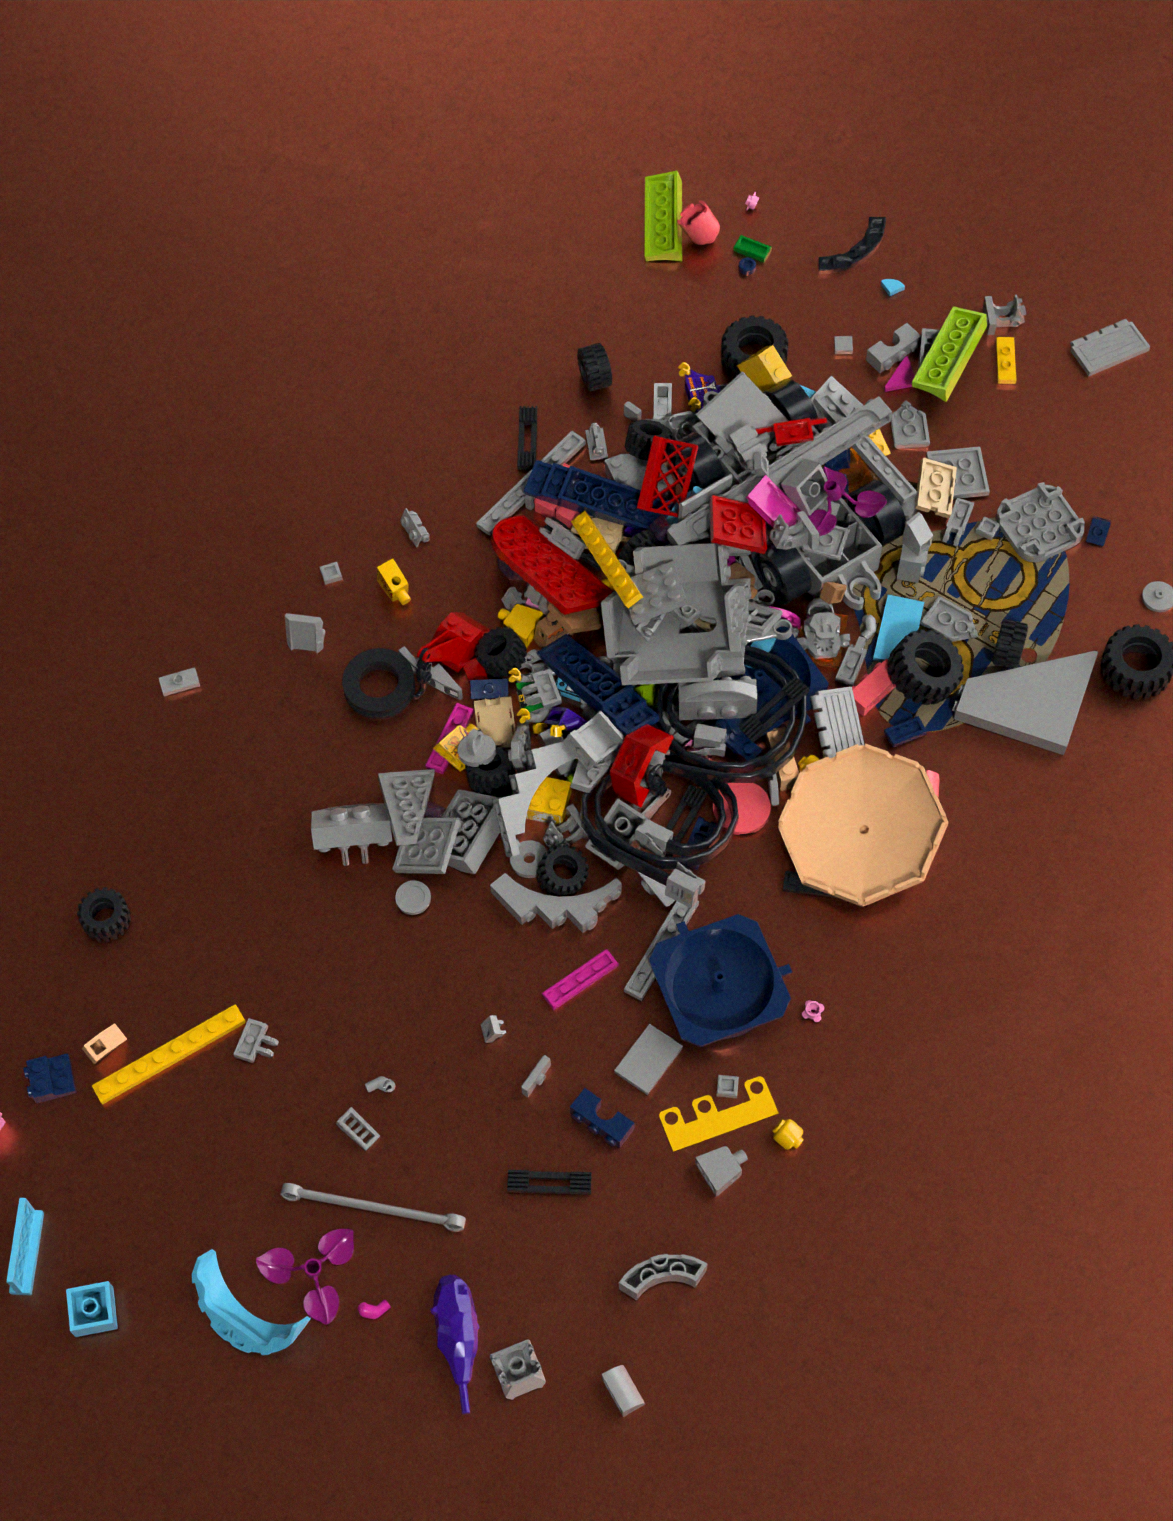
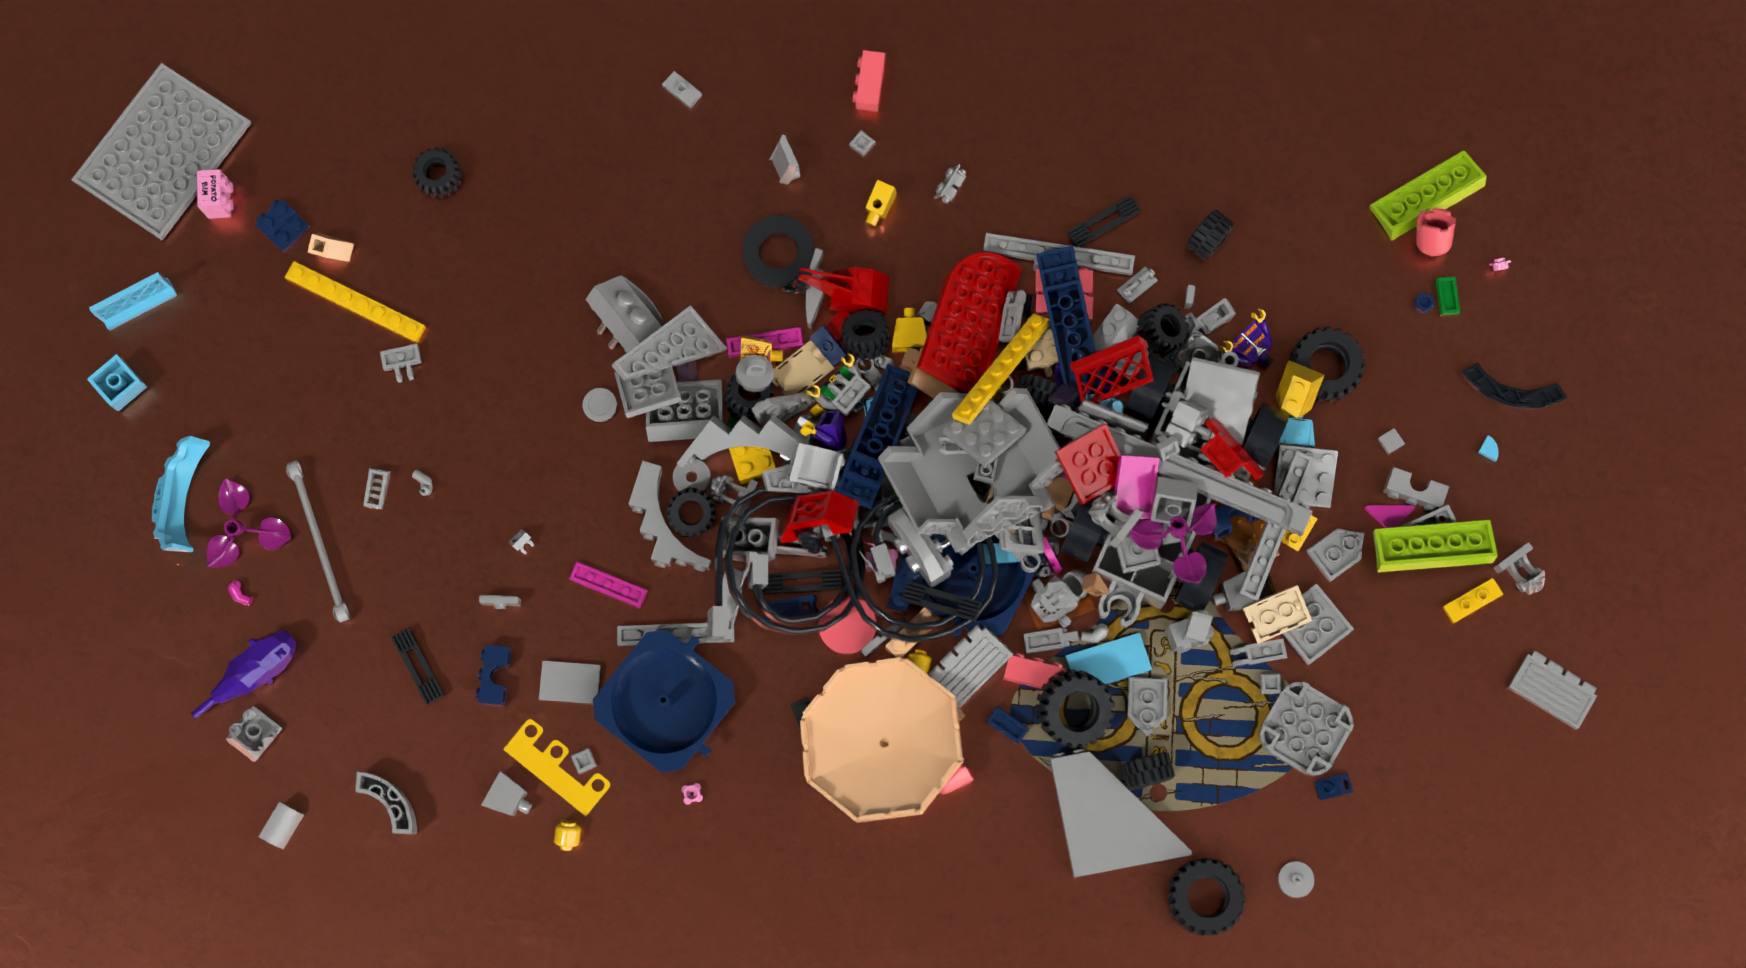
camera: 60 degrees right, 15 degrees up
none -> coral brick [853,50,885,112]

